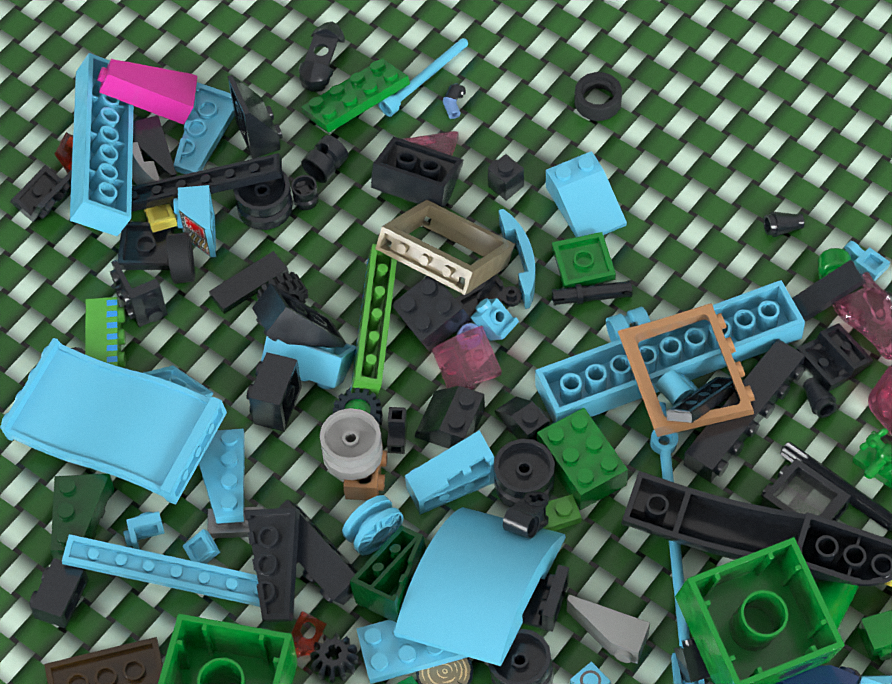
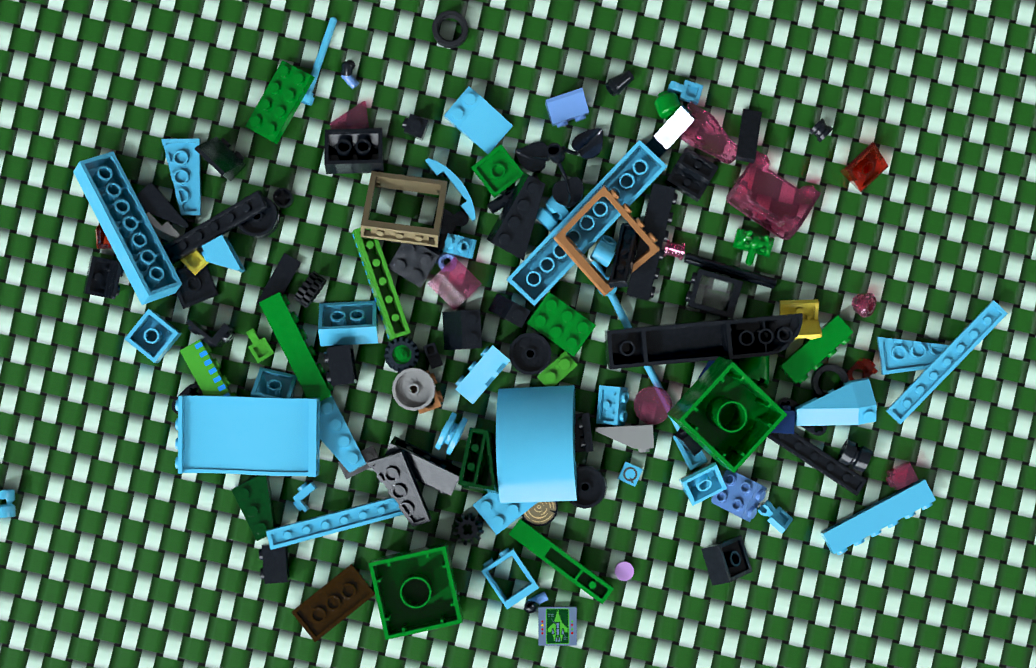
camera: 25 degrees left, 30 degrees up
dark pink slope [97,59,198,125] -> none
black tyre [167,232,195,284] -> none
medium azure tile [183,529,221,564] -> none
black slope [252,284,346,347] -> none
clear red bracket [291,611,327,658] -> none
black piece [299,21,345,92] -> none
black wheel [301,135,349,183] -> none
black piece [503,491,549,539] -> none
black cone [803,377,837,418] -> none
none -> medium azure brick [124,309,182,363]
none -> bright green plate [246,328,275,363]
none -> green brick [259,292,334,401]
none -> black wedge [487,173,545,261]
none -> black plant [515,128,603,208]
none -> medium blue slope [545,88,589,128]
none -> medium azure bracket [596,385,629,426]
none -> clear pink tile [634,386,672,425]
none -> clear pink bush [663,240,686,261]

